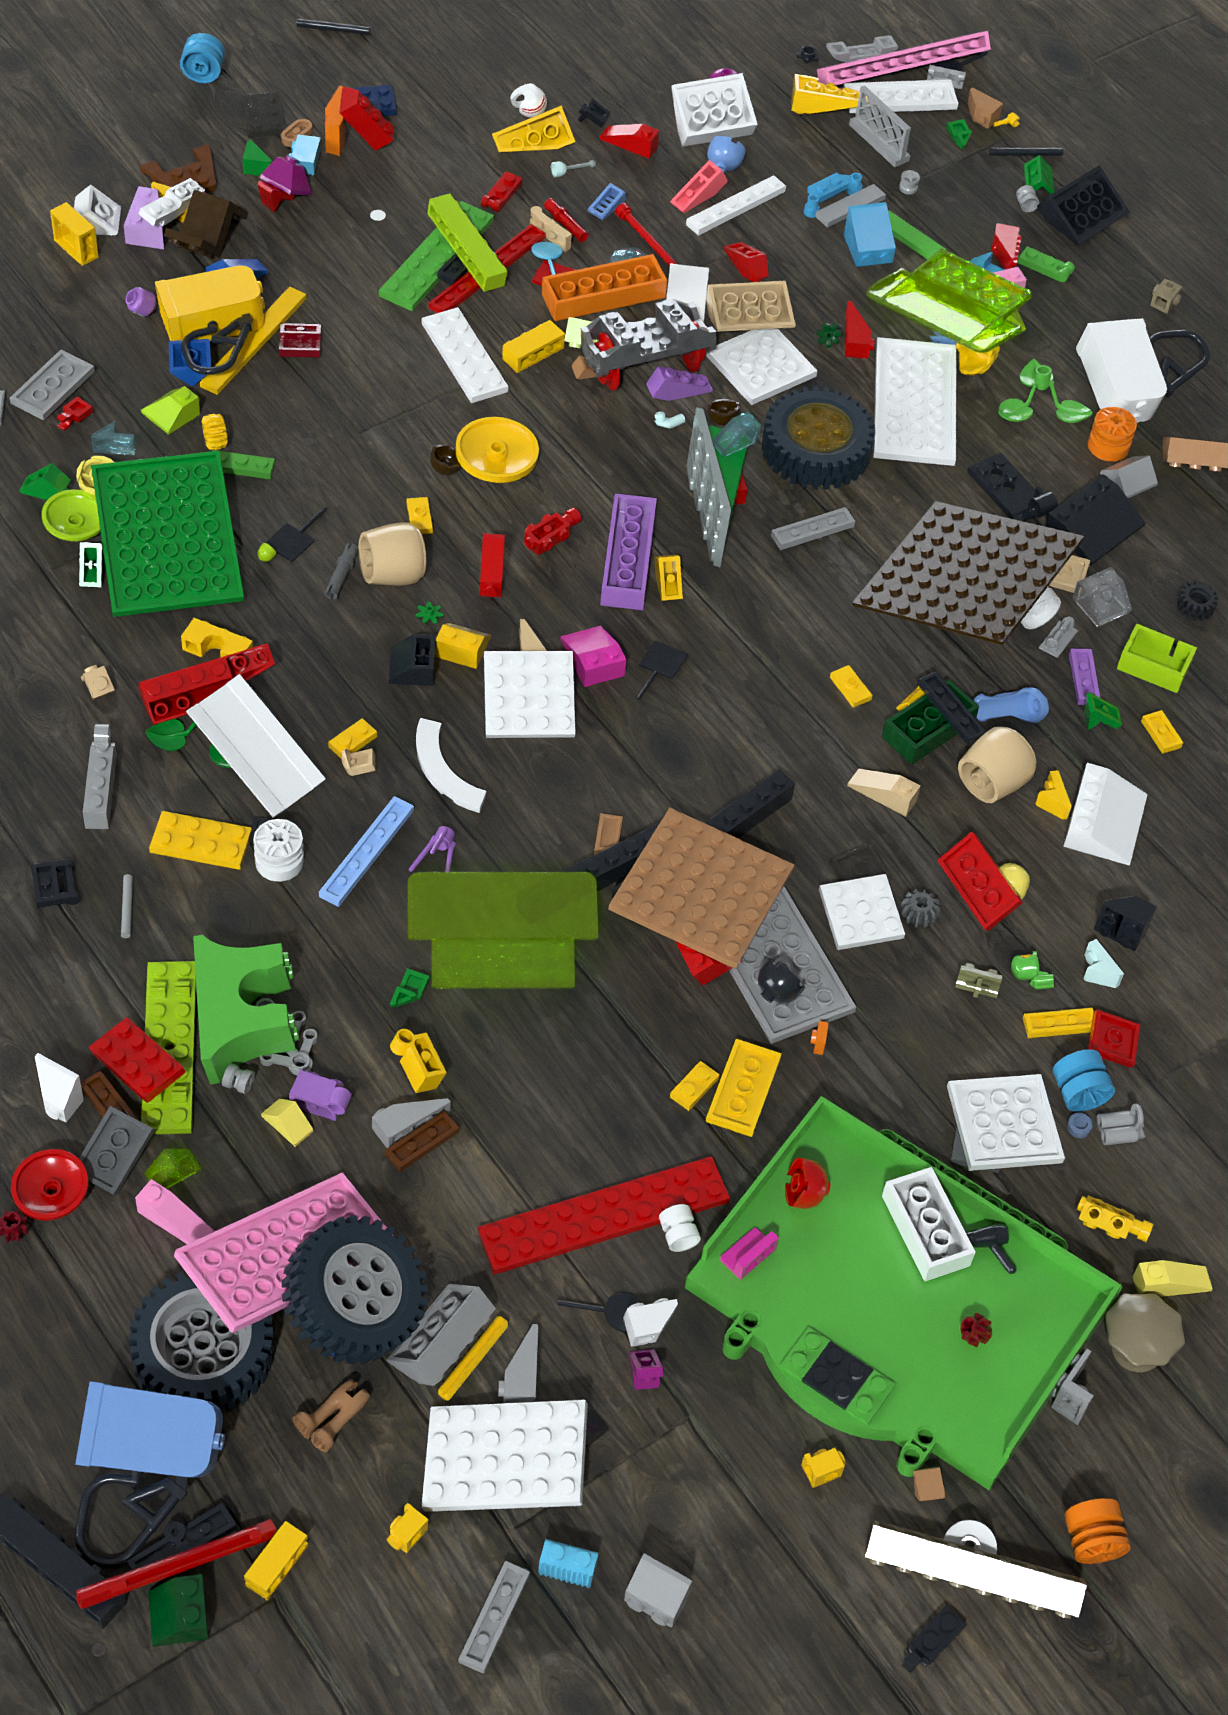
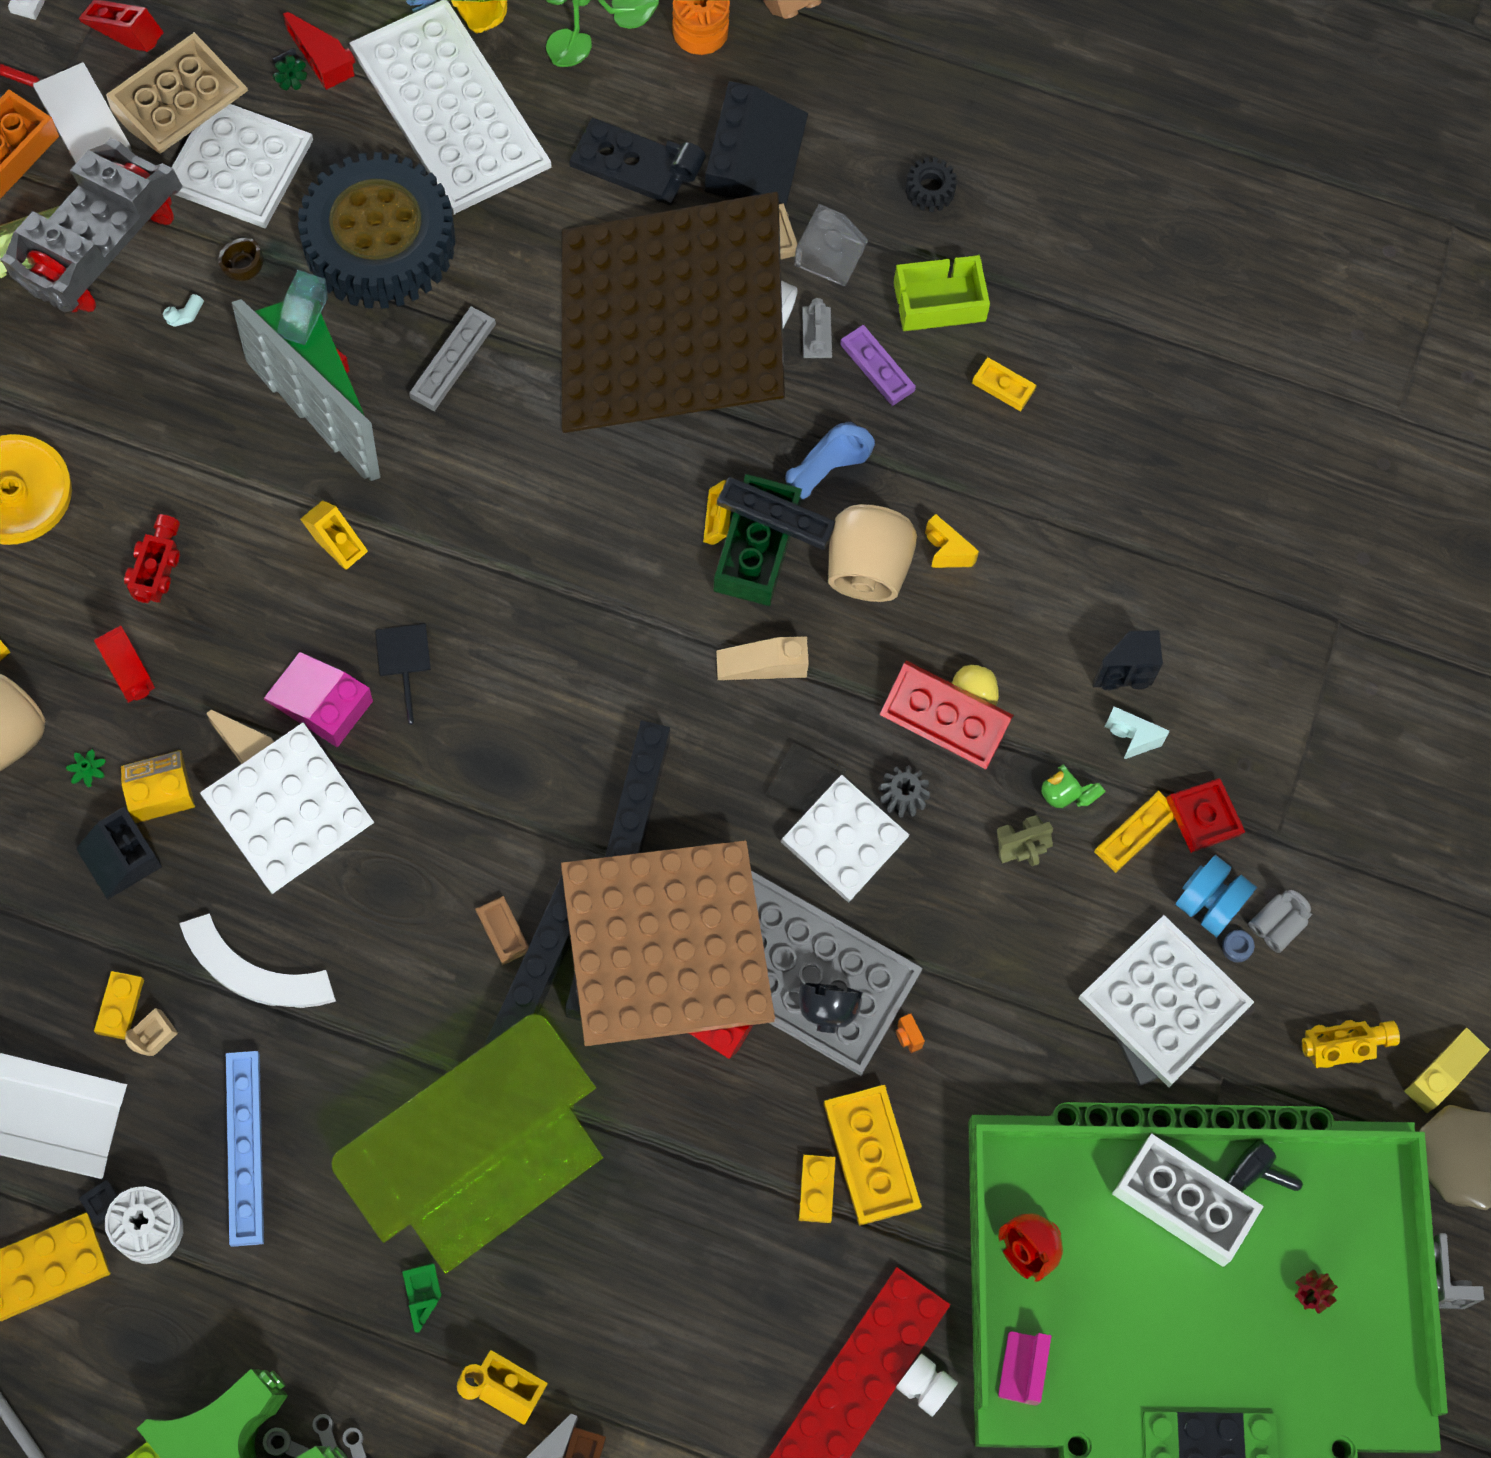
camera: 35 degrees left, 15 degrees up
medium lavender plant [409,826,456,873] -> none
medium nougat slope [572,356,596,379] -> none
medium lavender brick [600,493,657,610] -> none
medium lavender slope [646,366,713,401] -> none
yellow plate [830,665,872,708] -> none
white slope [1063,763,1147,865] -> none
green slope [1084,692,1122,730] -> none
light grey slope [1100,455,1158,498] -> none

